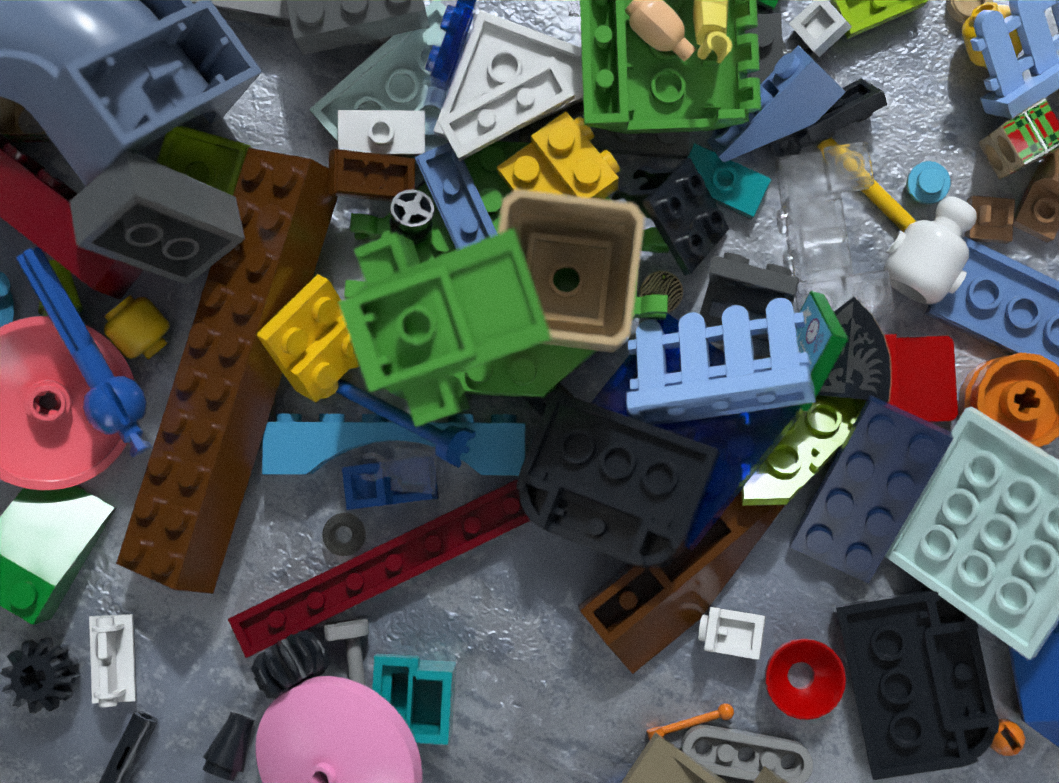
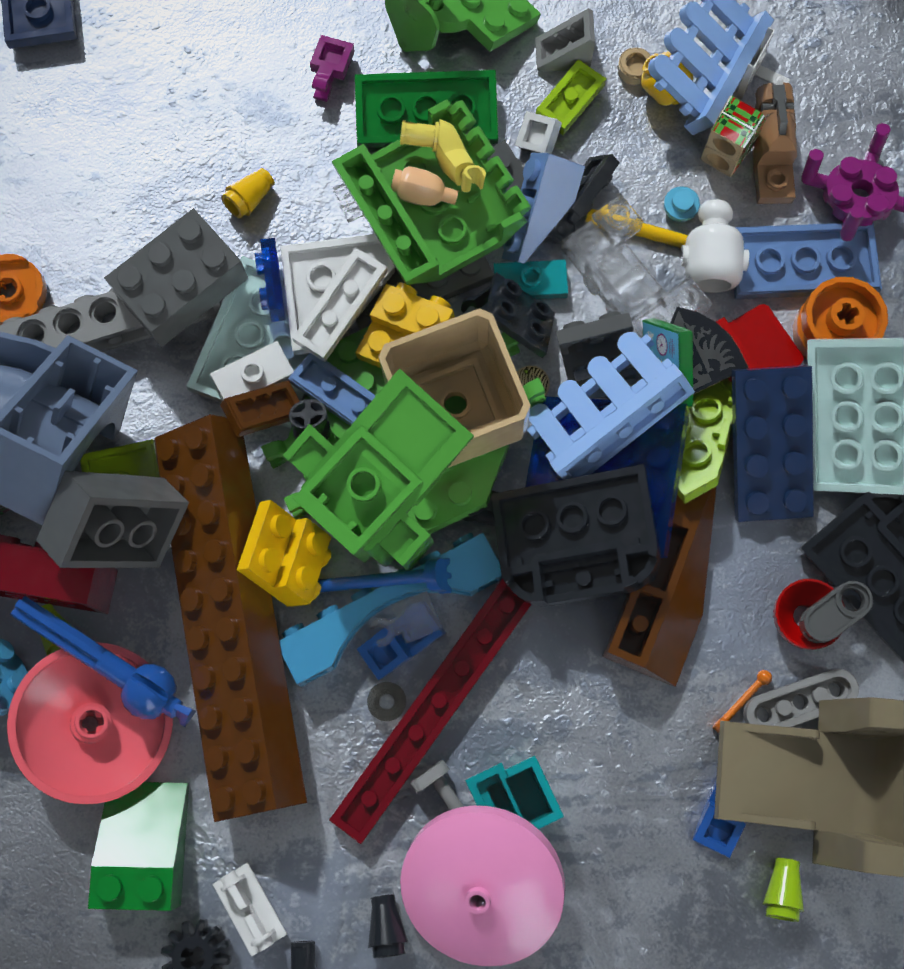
camera: 30 degrees left, 10 degrees down
yellow head [104,295,170,359] -> none
black gear [251,631,330,699] -> none
white bracket [698,607,766,660] -> none
medium nougat tile [965,196,1015,244] -> none
none -> dark grey piece [799,581,873,643]

